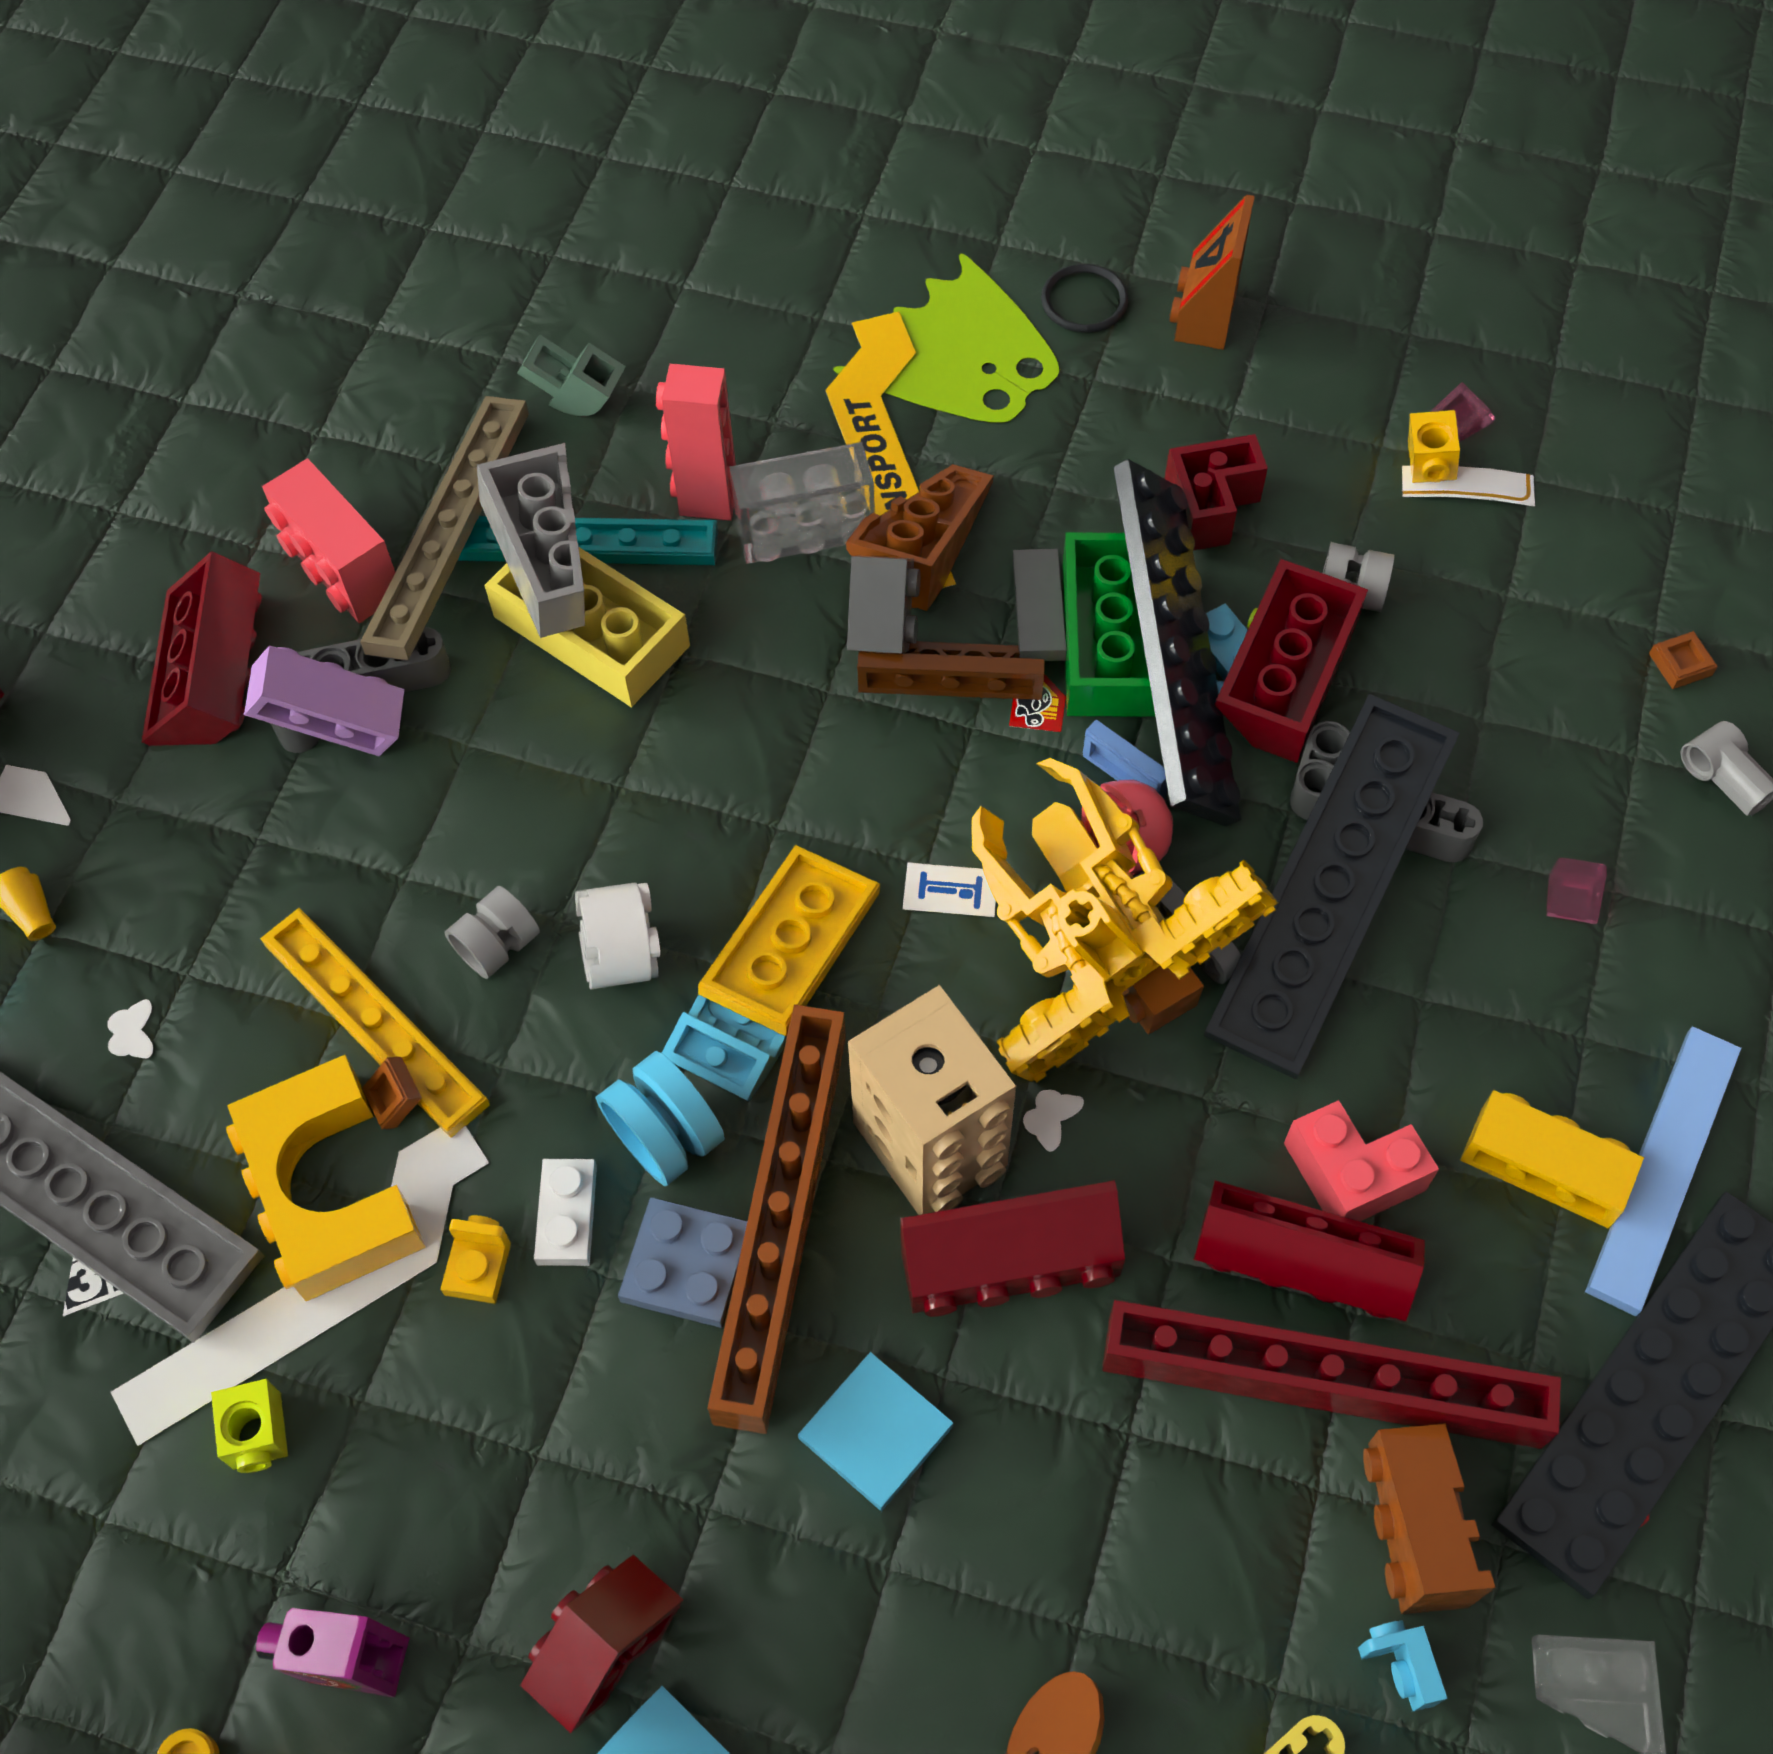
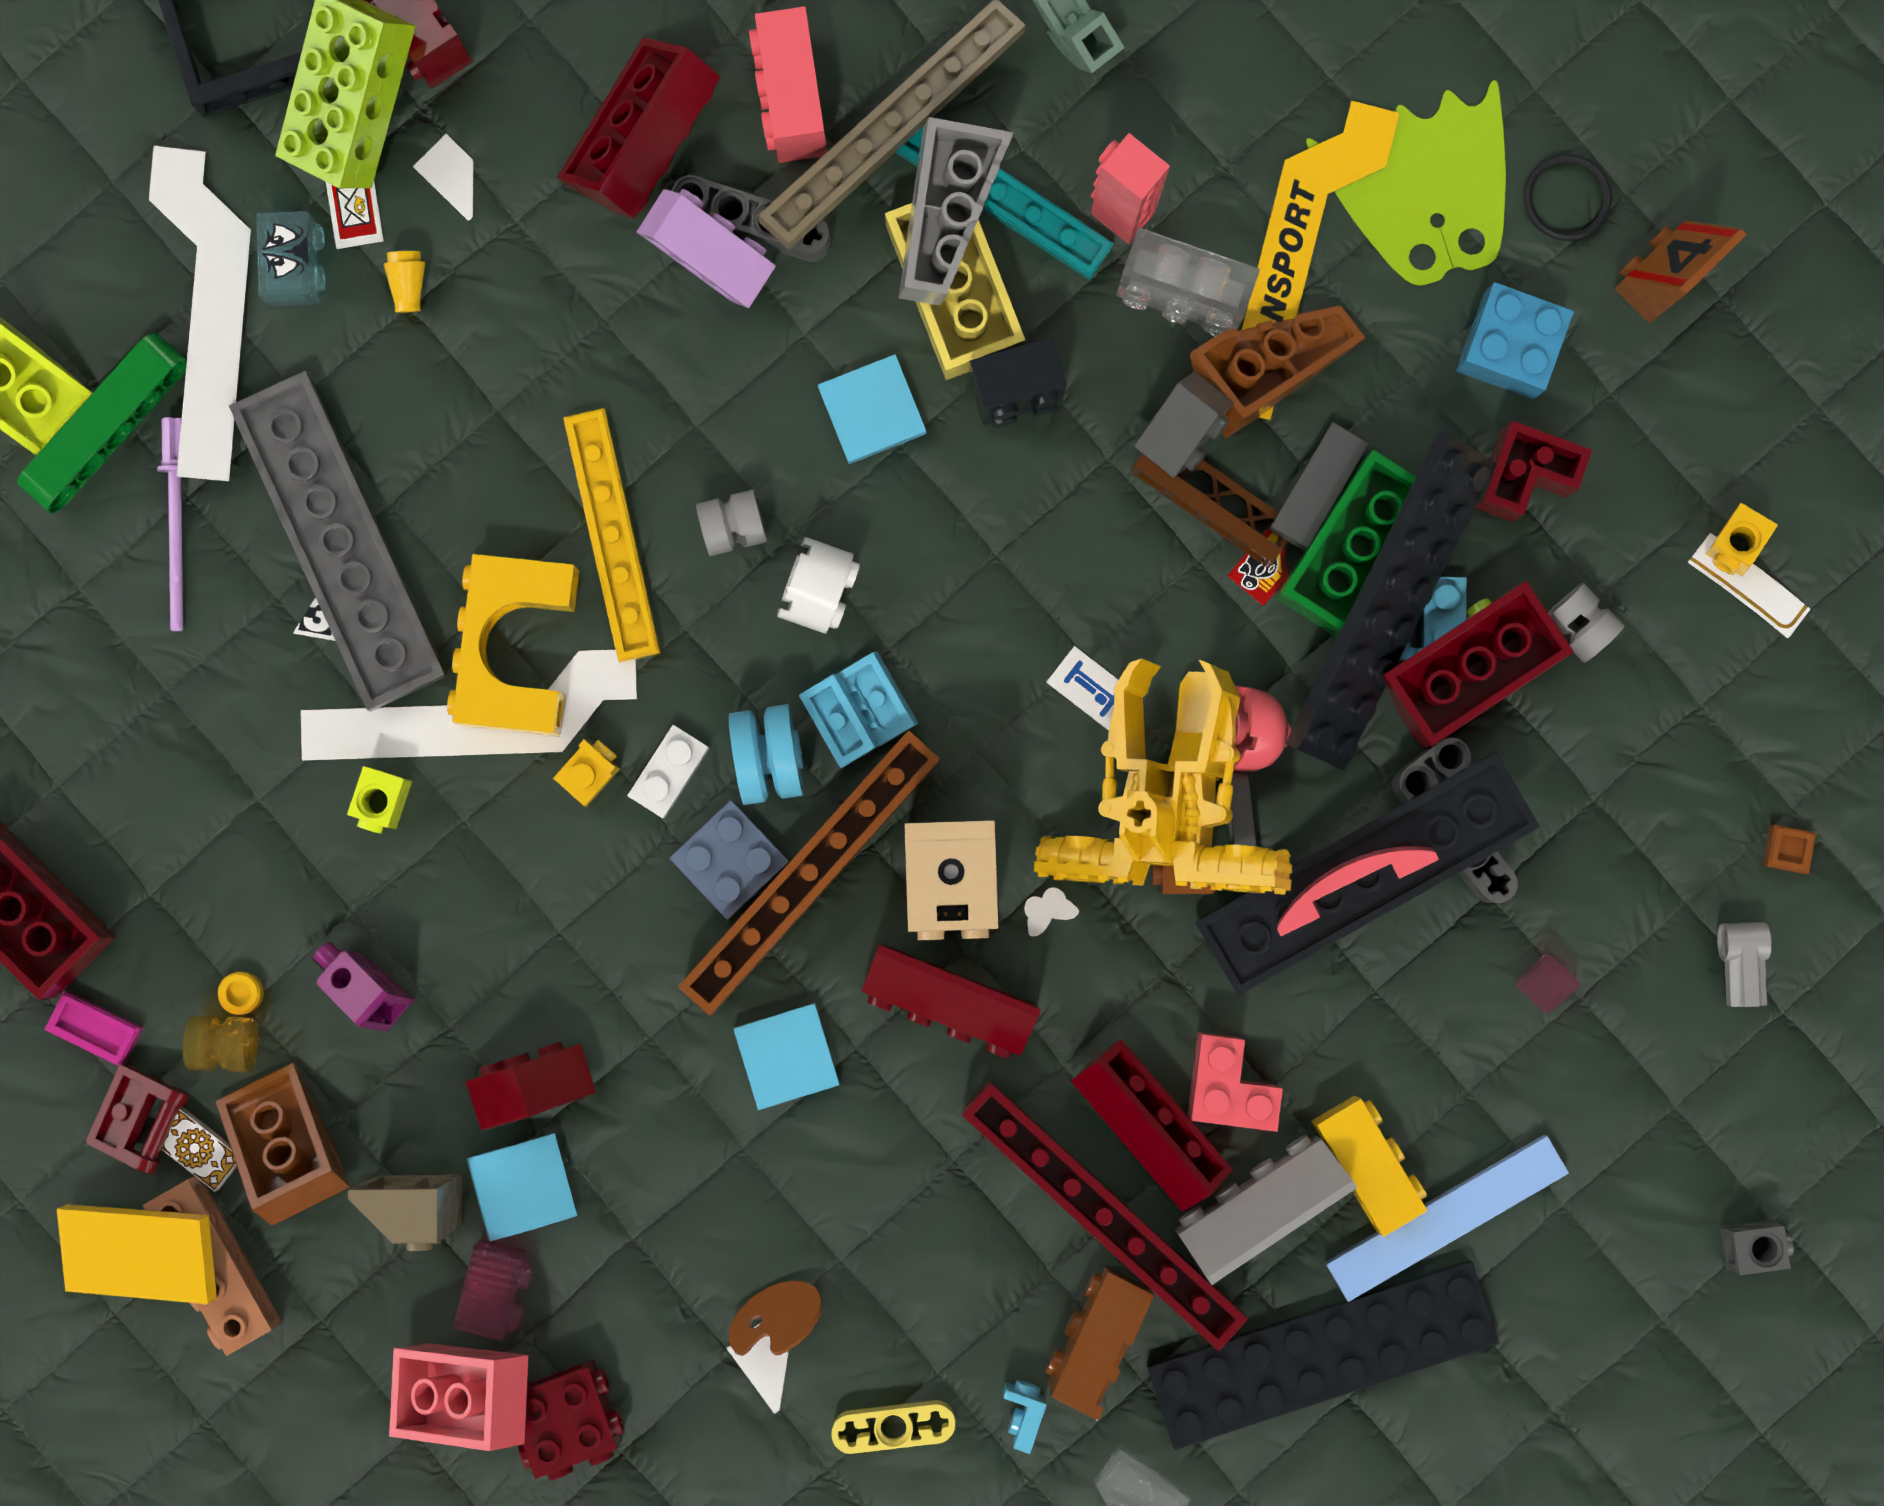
camera: 30 degrees right, 25 degrees up
white sticker [108,999,153,1059] -> none
dark orange tile [362,1057,422,1129] -> none
yellow tile [698,845,880,1036] -> none
medium blue tile [1083,720,1168,799] -> none
clear pink slope [1430,382,1495,442] -> none
none -> medium azure tile [818,354,926,464]
none -> black brick [969,337,1067,428]
none -> light grey slope [1175,1135,1357,1285]
none -> coral slope [1277,846,1439,936]
none -> dark azure brick [1456,282,1574,400]

